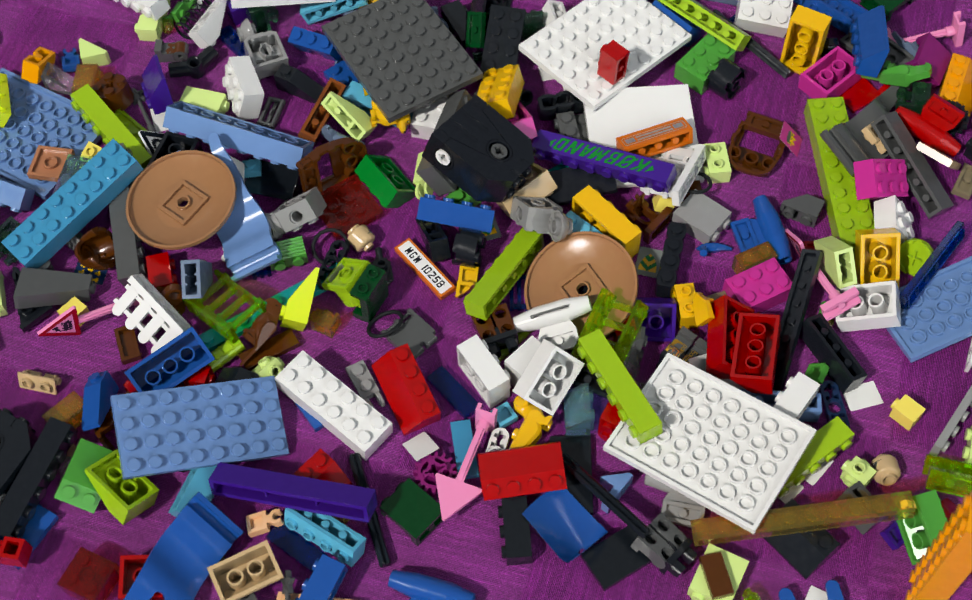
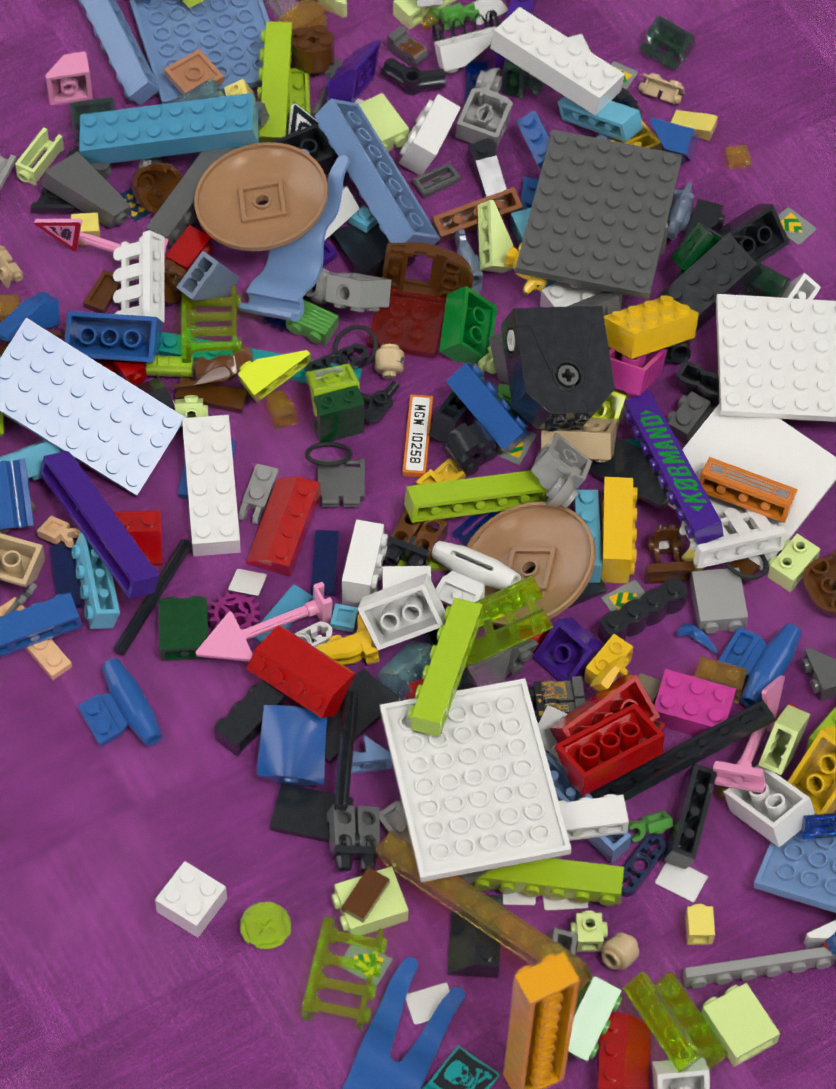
camera: 40 degrees right, 0 degrees up
red brick [597,40,630,85] -> none

